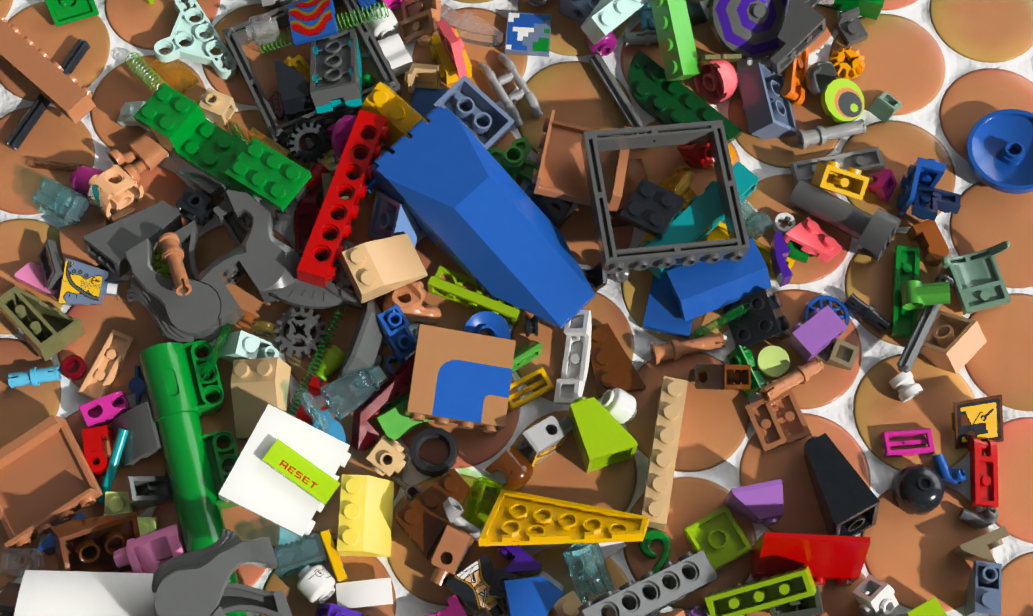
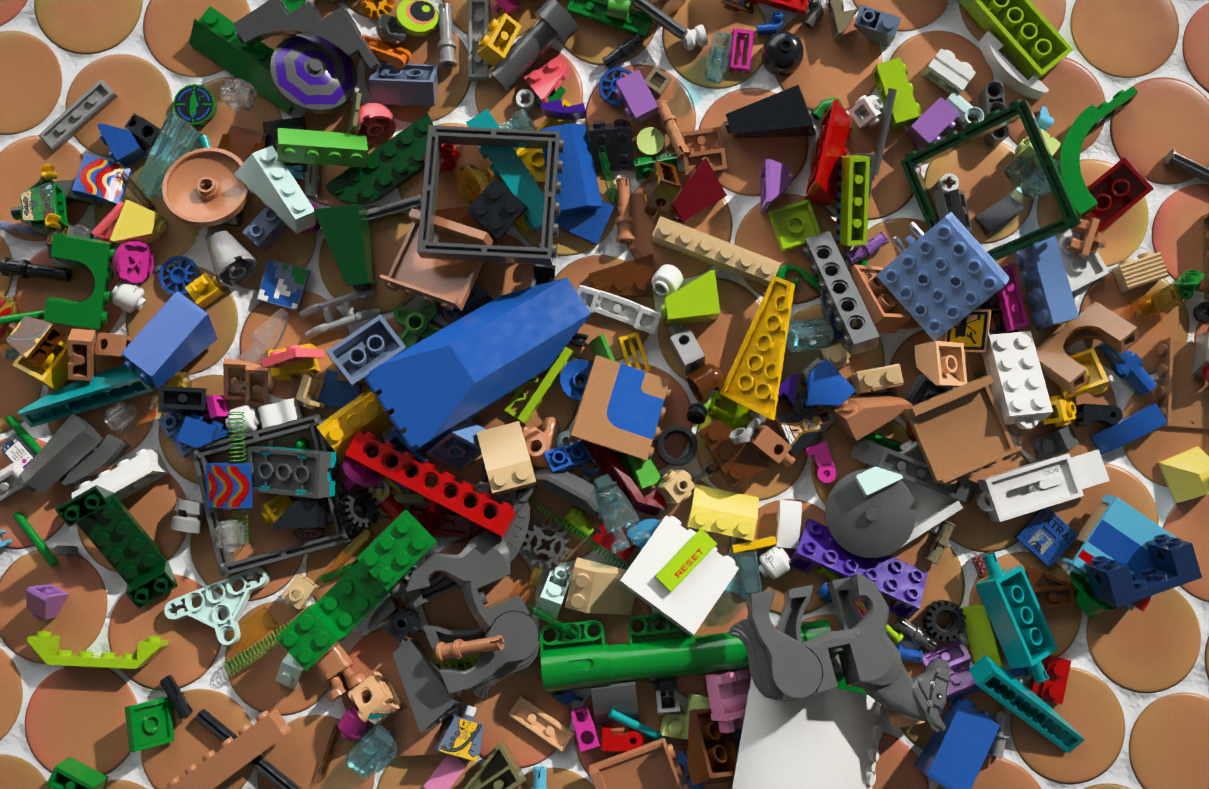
camera: 75 degrees left, 15 degrees up
dark grey plate [38,240,64,290] -> none
dark red tile [60,355,87,381] -> none
none -> black axle [160,675,193,719]
none -> dark green slope [314,204,377,290]
none -> dark red slope [669,158,727,223]
none -> black bush [686,403,708,425]
none -> clear light blue brick [704,31,732,84]
none -> green arm [811,97,843,120]

